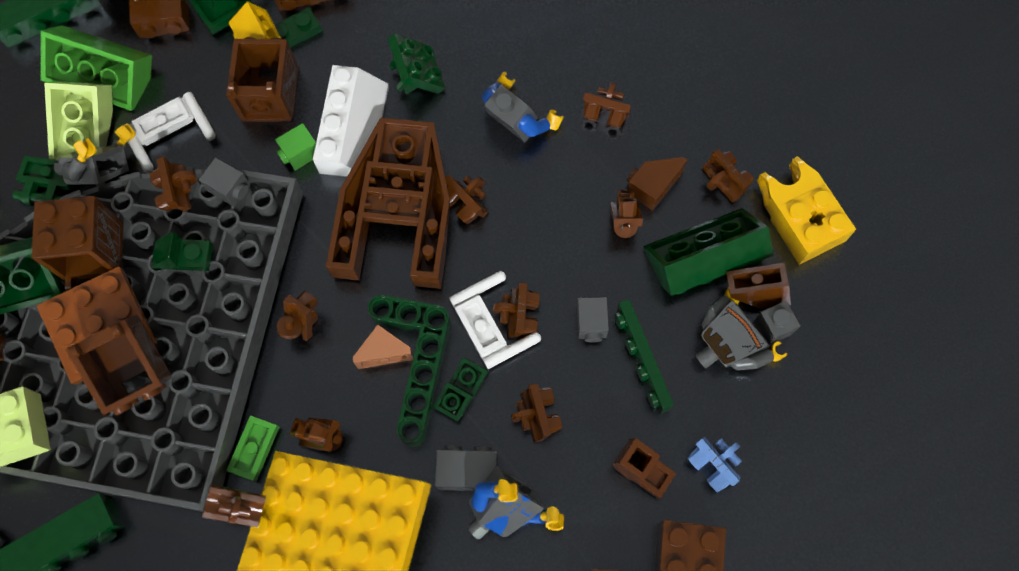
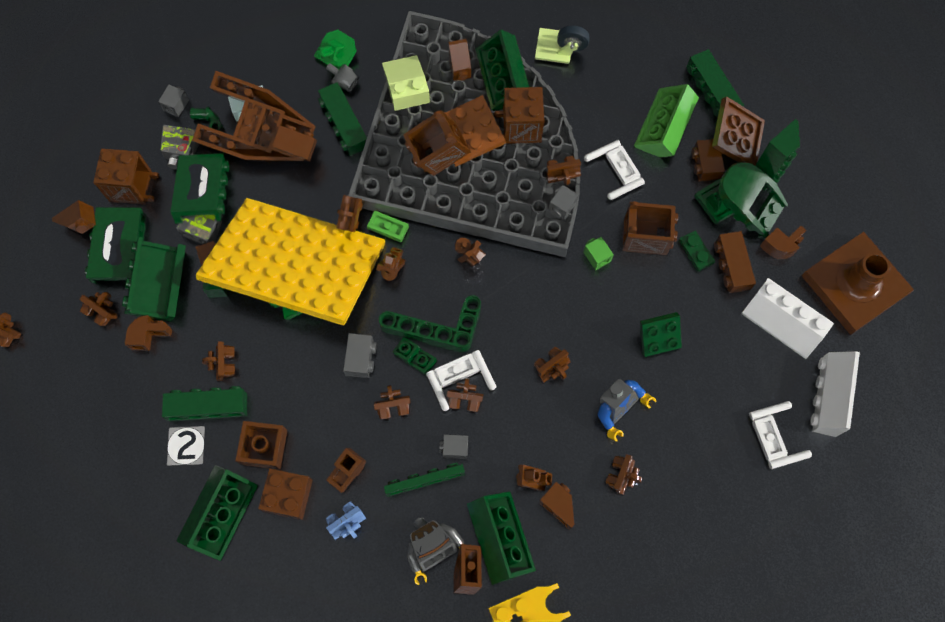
camera: 90 degrees right, 0 degrees up
dark green plate [12,155,74,205] -> none
yellowish green slope [45,82,113,160] -> none
dark grey torso [54,123,136,185] -> none
dark green slope [151,232,213,271] -> none
yellow slope [229,1,281,39] -> none
white slope [313,65,389,177] -> none
reddish brown wedge [326,118,450,289] -> none
nougat slope [353,325,414,369] -> none
torso [468,466,564,539] -> none
reddish brown hips [702,149,754,203] -> none
dark grey brick [753,301,800,345] -> none

